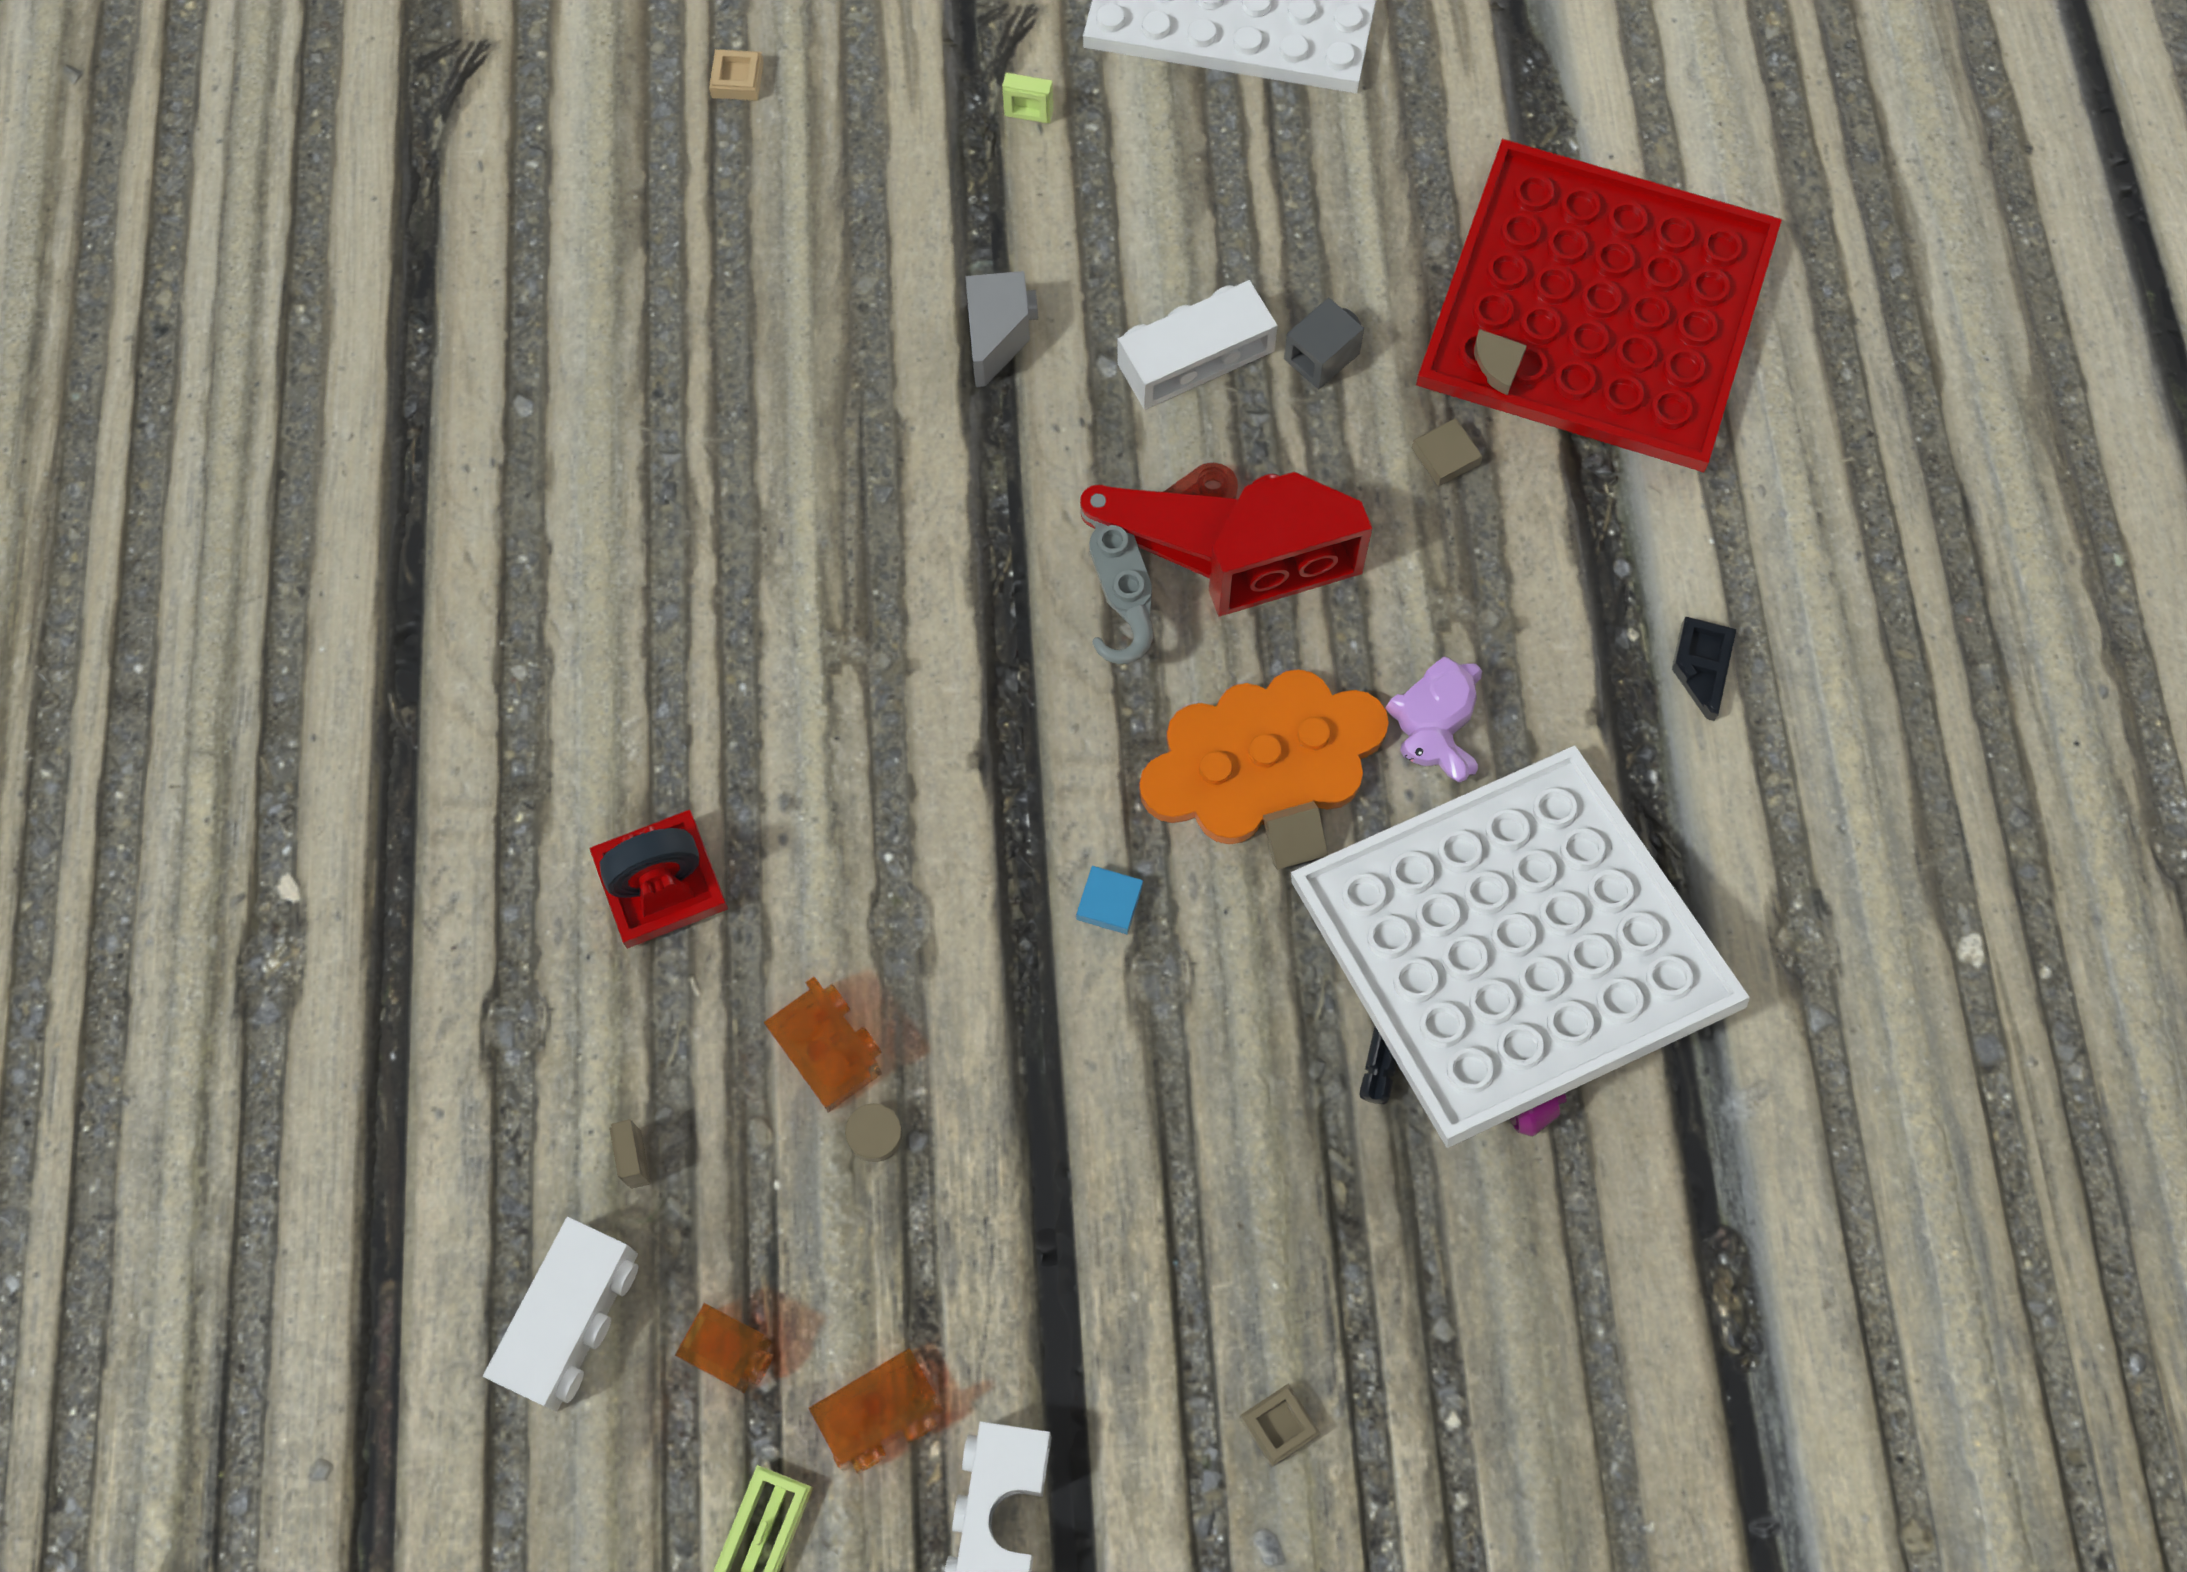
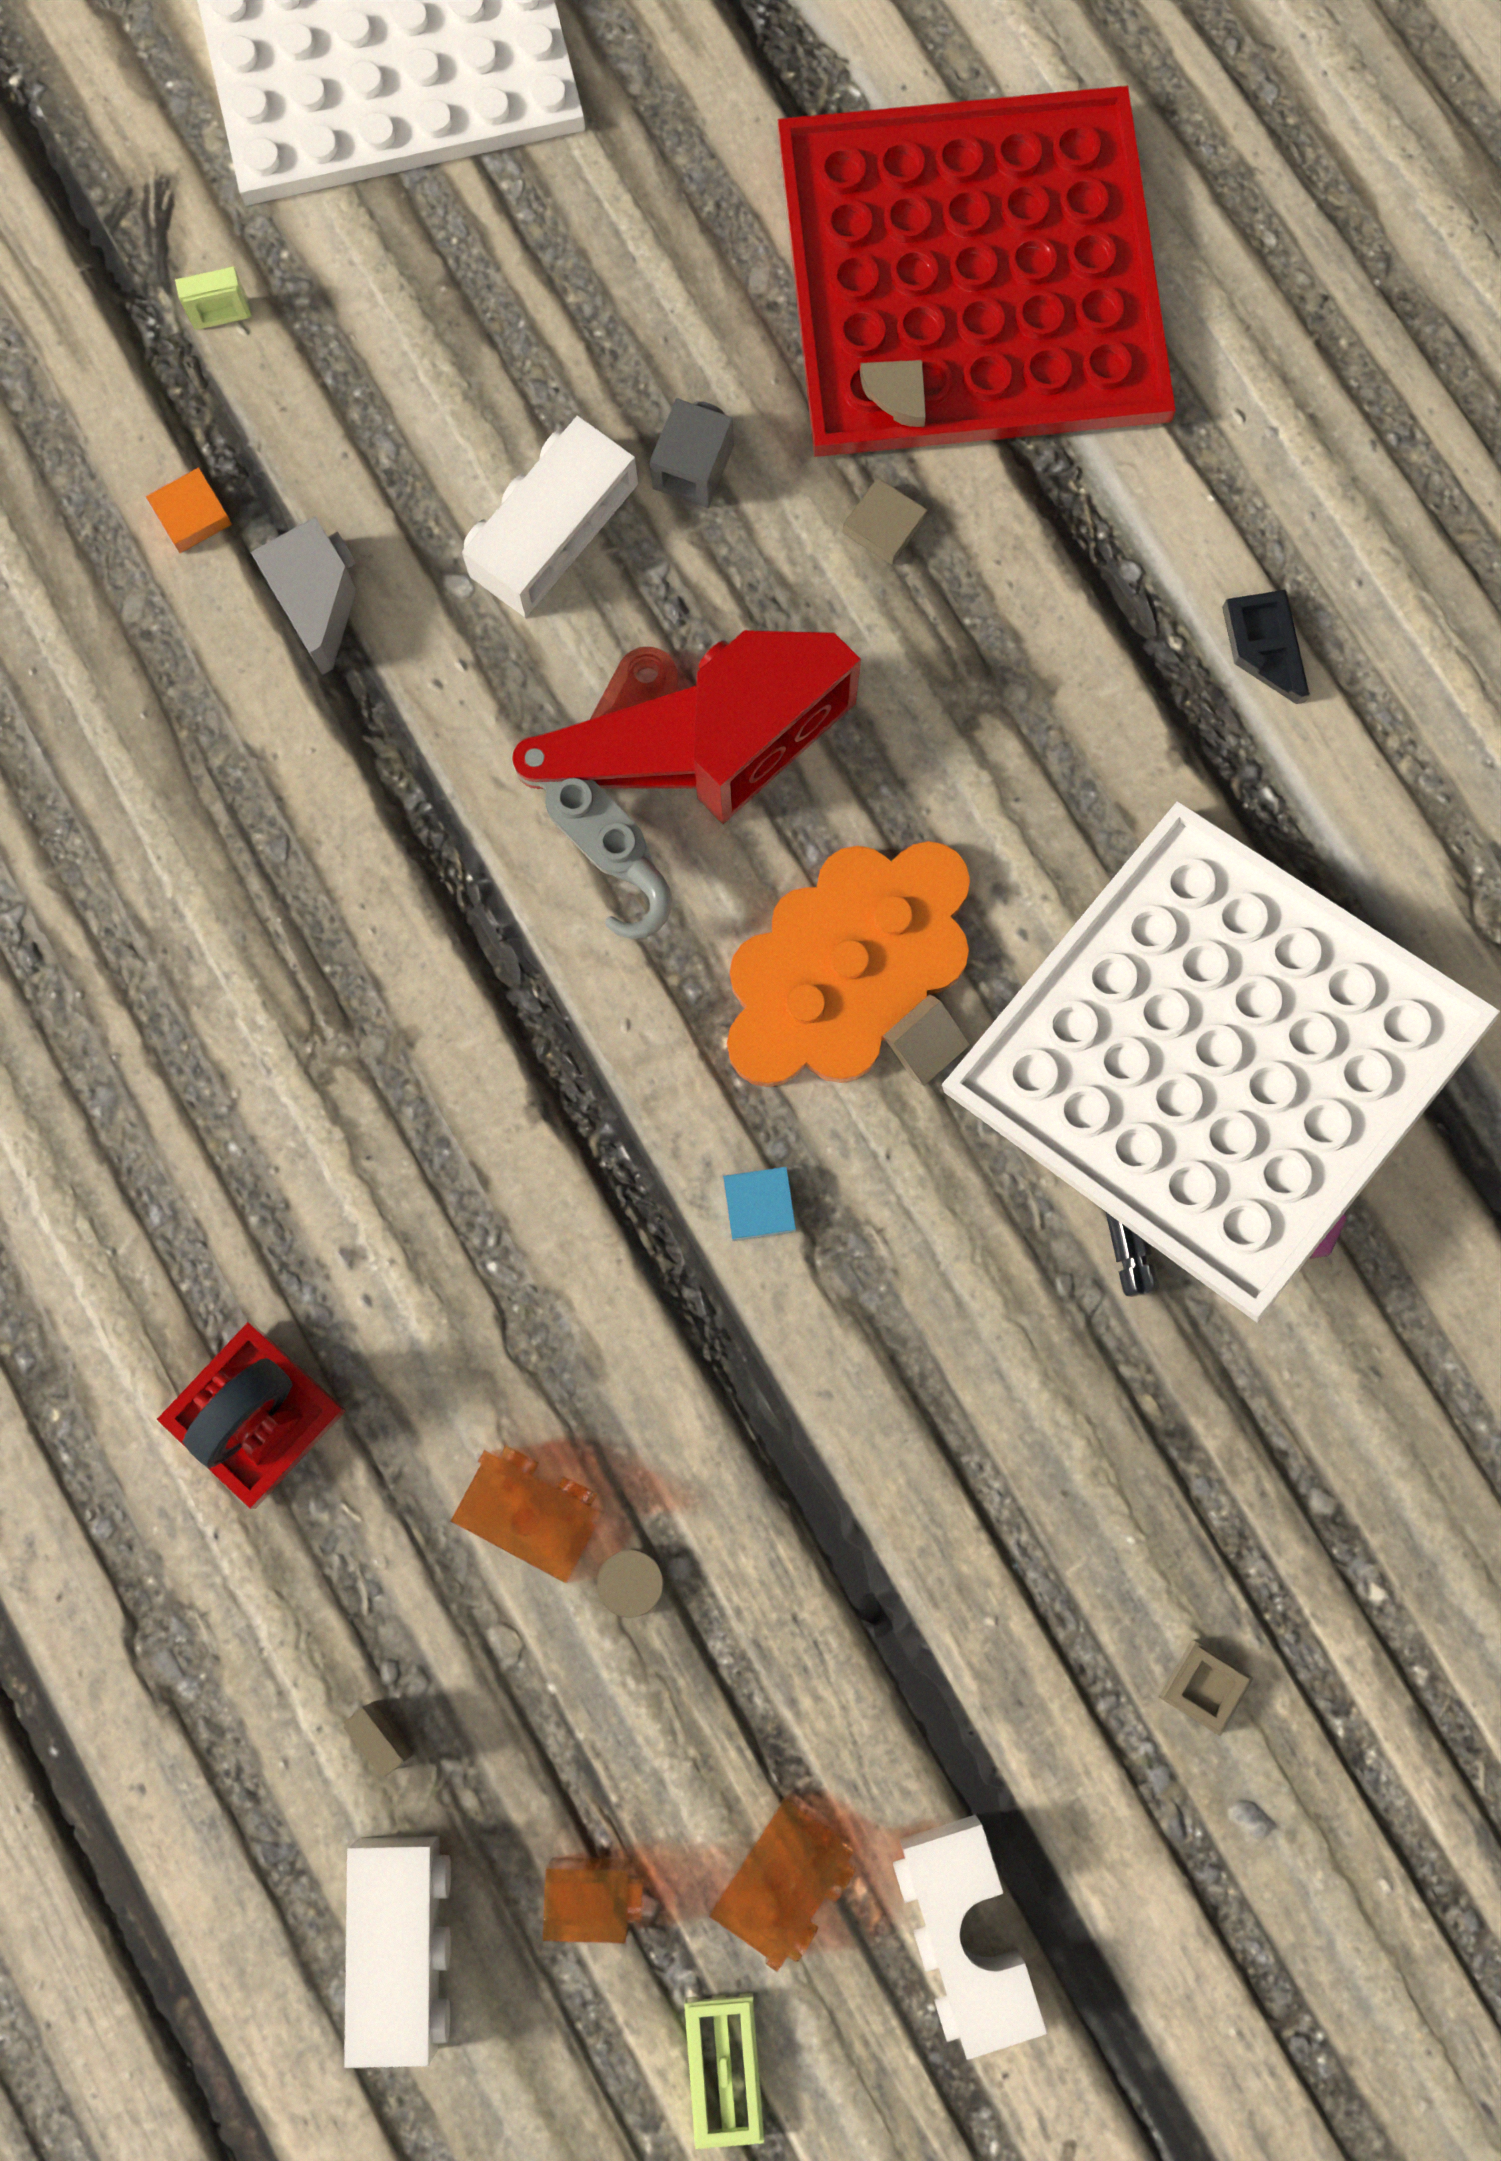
camera: 25 degrees left, 10 degrees up
lavender animal [1385,657,1482,783] -> none
none -> orange tile [145,467,232,553]

